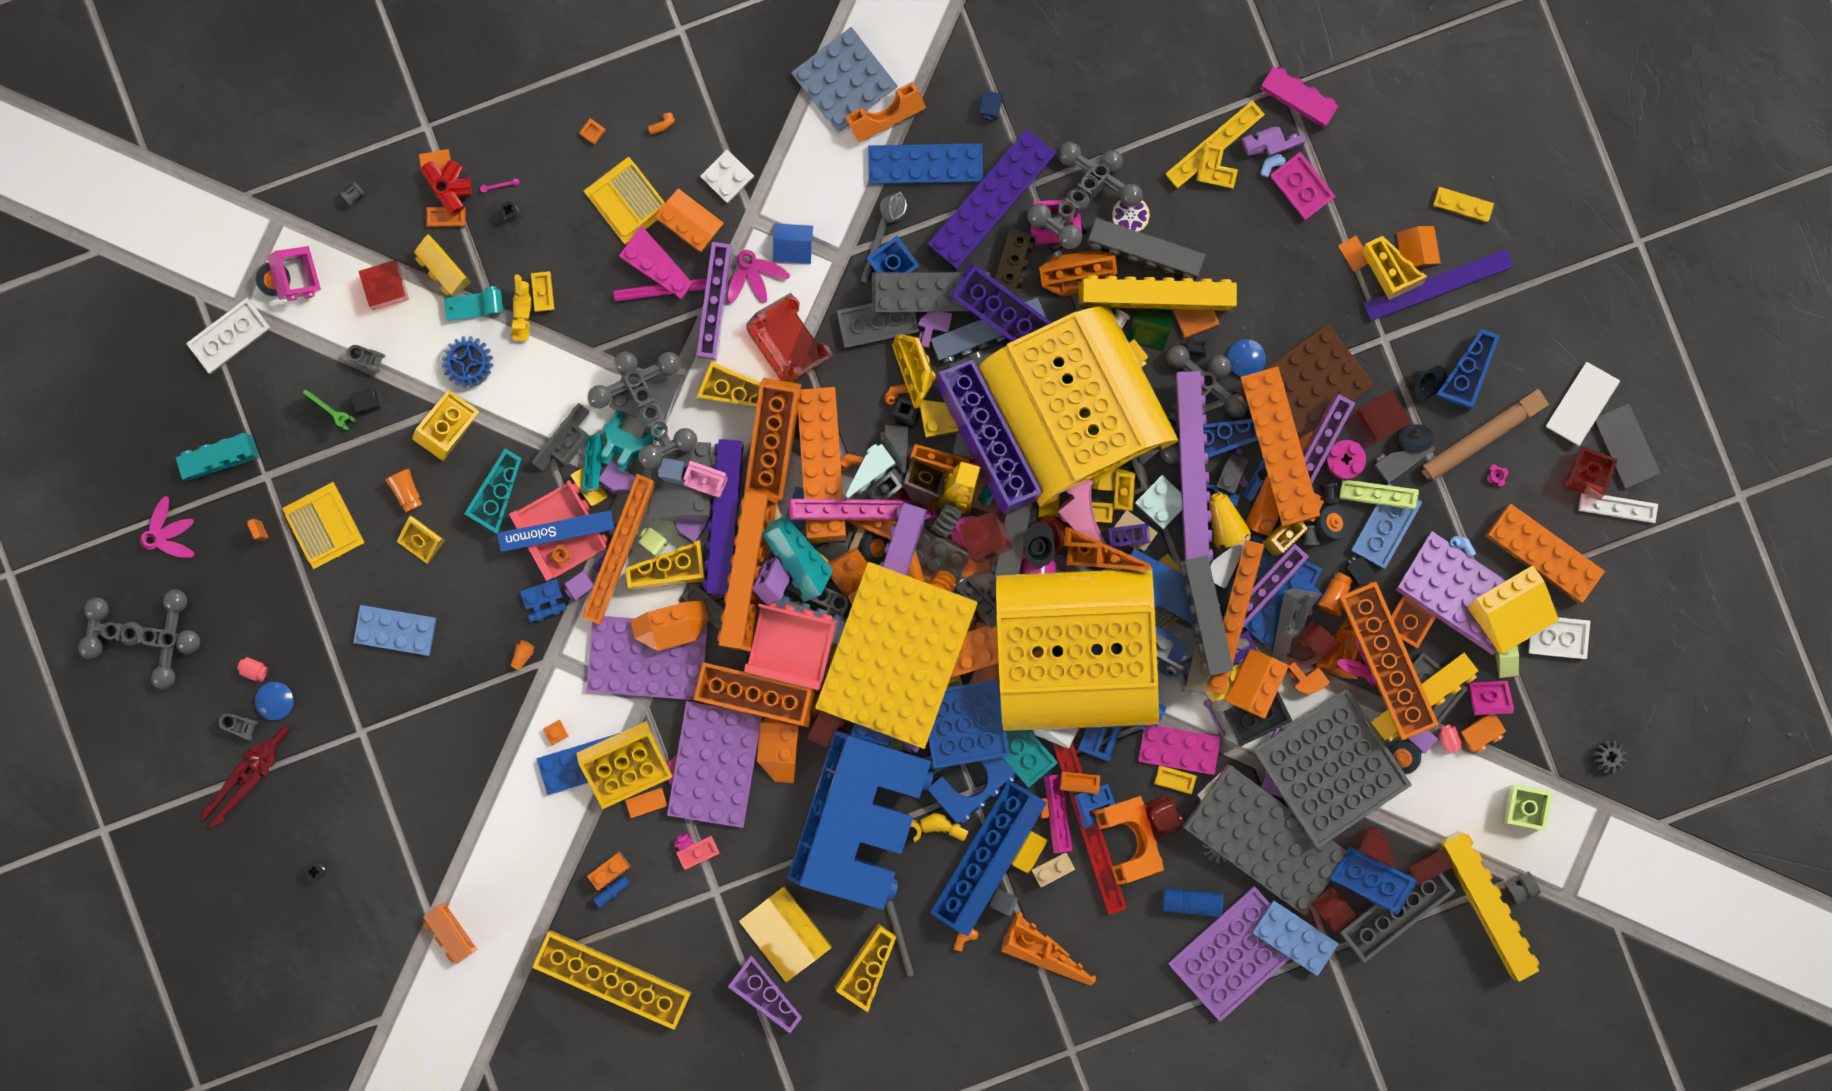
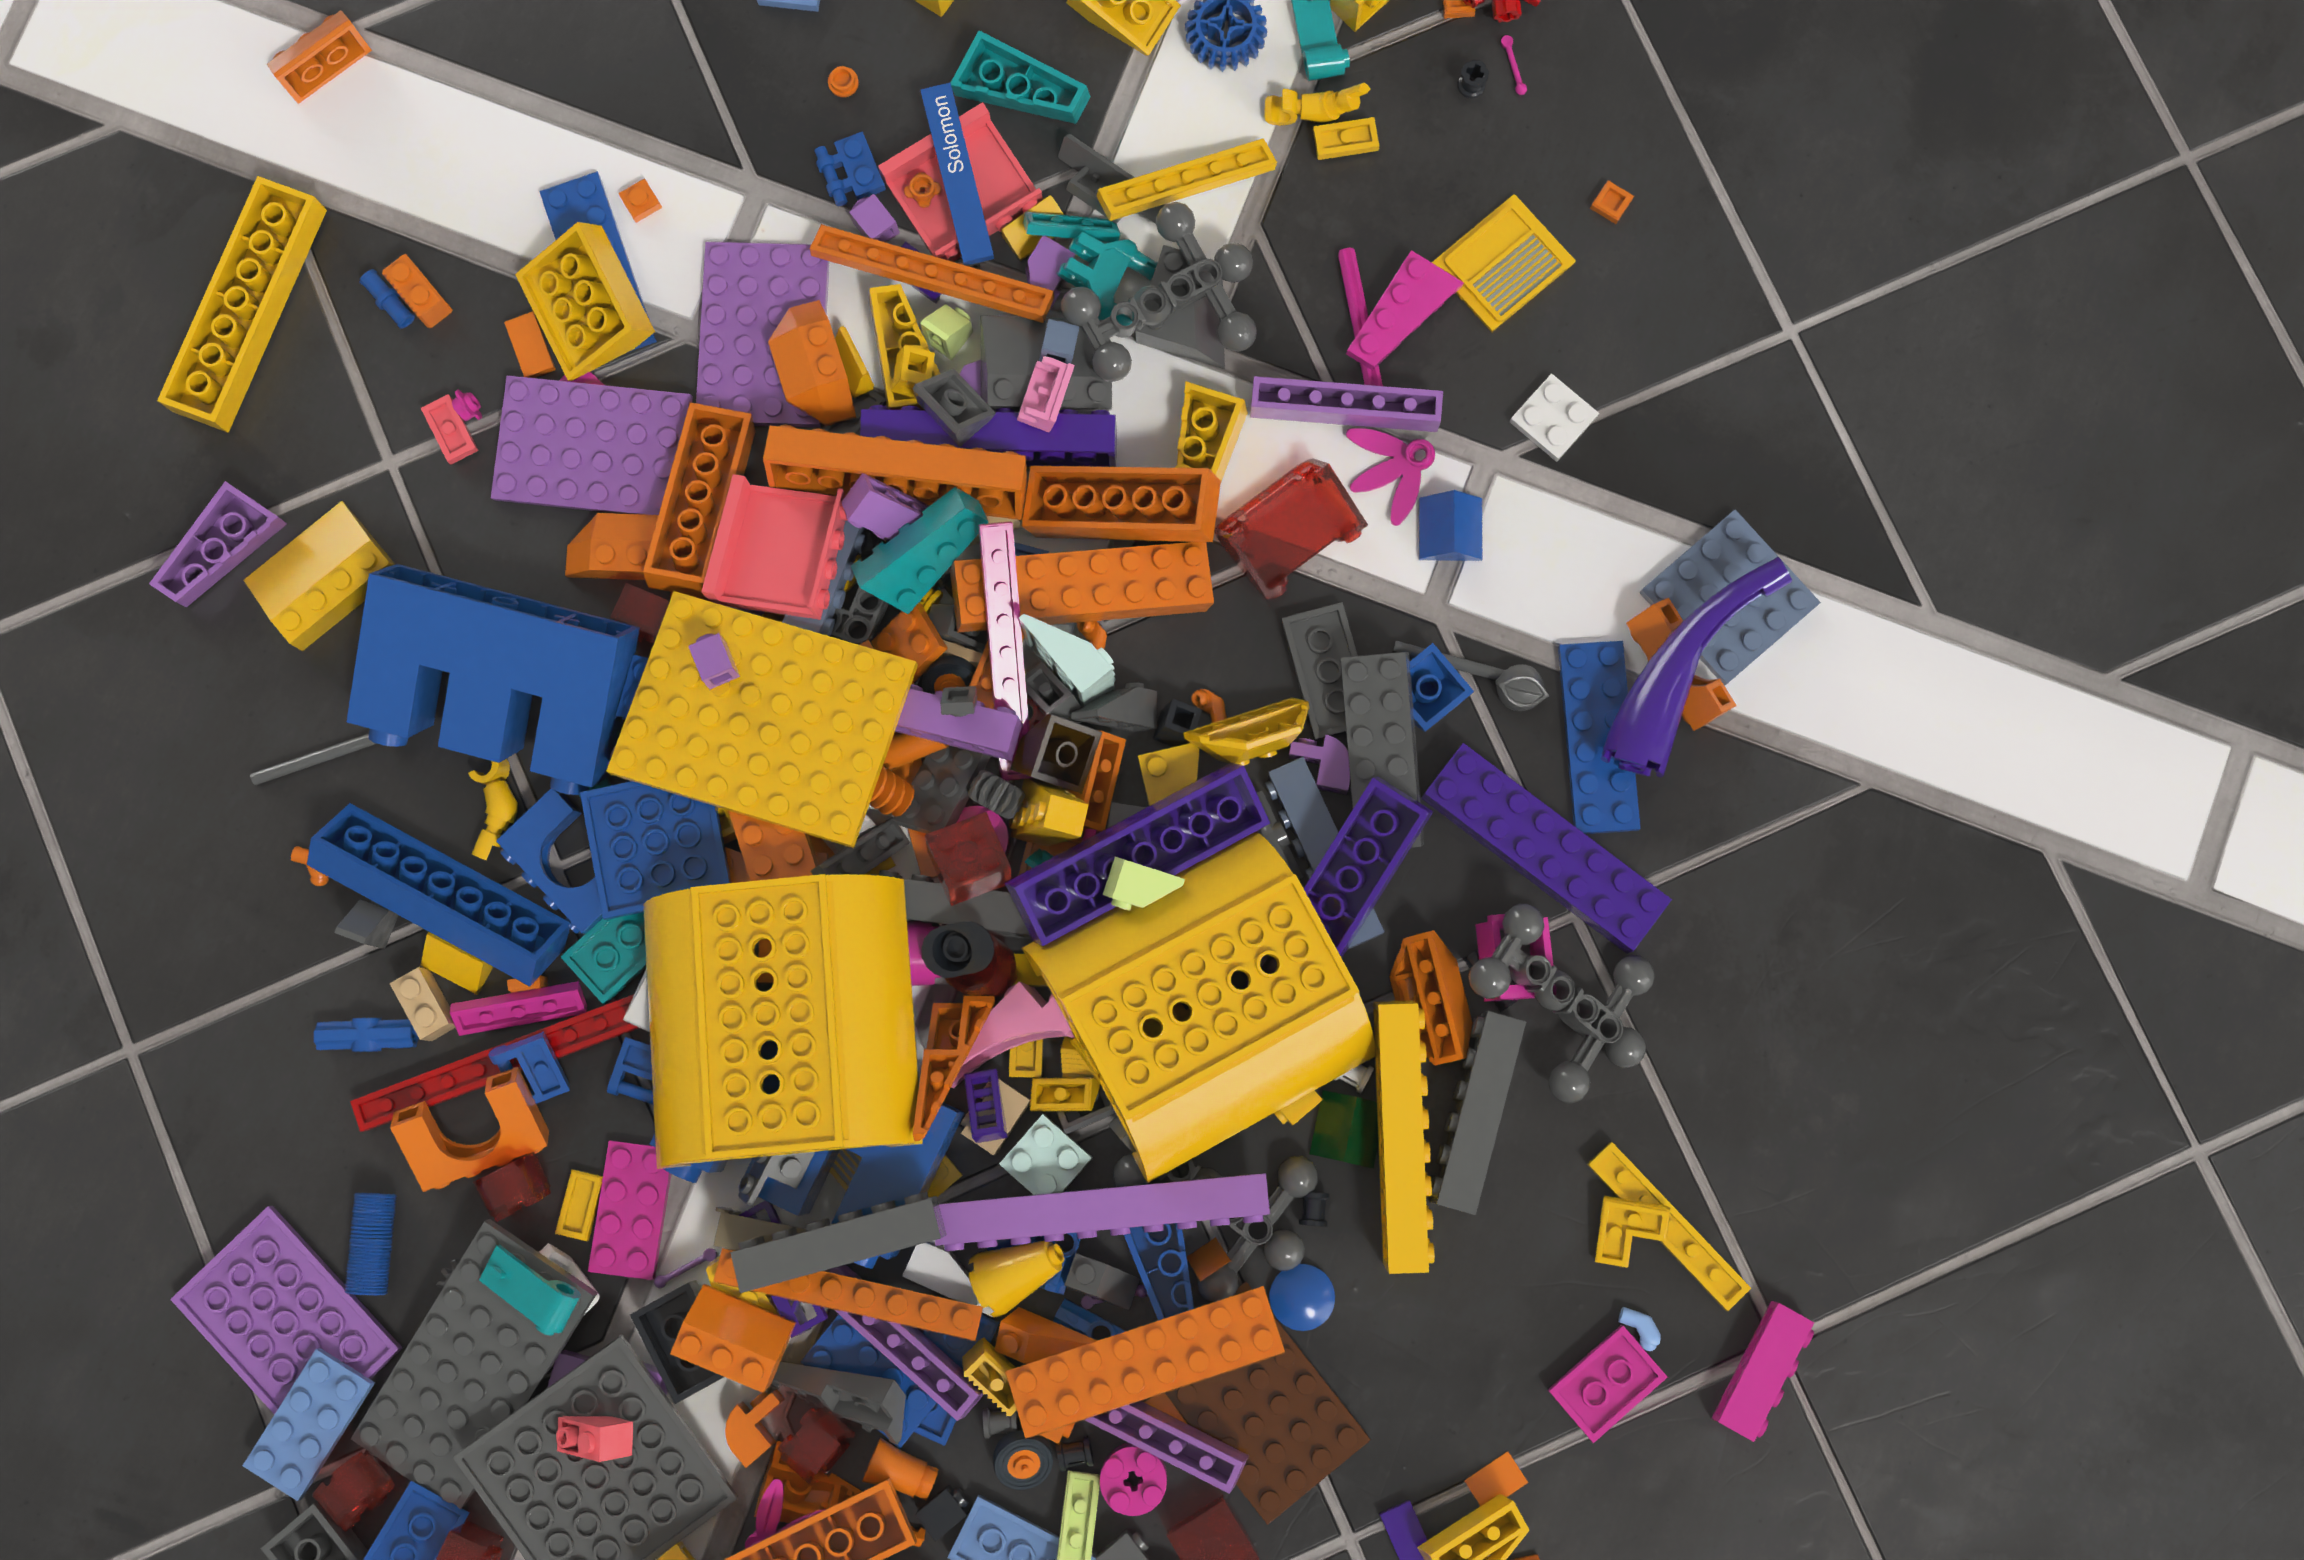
camera: 85 degrees right, 5 degrees down
orange cone [510,640,534,670] -> none
orange arm [648,113,675,135] -> none
orange slope [655,189,724,253] -> none
yellow wedge [835,924,896,1012] -> none
dark blue brick [979,90,1003,121] -> none
dark brown brick [995,228,1034,297] -> none
orange wedge [1001,912,1096,986] -> none
orange tile [1060,772,1100,794] -> none
tile [1112,200,1150,232] -> none
orange tile [1172,309,1220,339] -> none
medium lavender plate [1242,127,1306,157] -> none
none -> blue piece [314,1018,419,1052]
none -> teal door [479,1245,581,1336]
none -> coral slope [556,1416,633,1462]
none -> medium lavender brick [688,633,740,689]
none -> orange plate [828,66,859,97]
none -> yellow slope [835,326,874,398]
none -> yellow brick [891,345,935,398]
none -> dark grey slope [912,368,996,447]
none -> dark grey plate [940,686,977,717]
none -> yellow plate [1096,138,1277,221]
none -> yellowish green slope [1103,857,1185,911]
none -> orange sticker [1187,1237,1231,1281]
none -> dark purple brick [1600,557,1792,778]

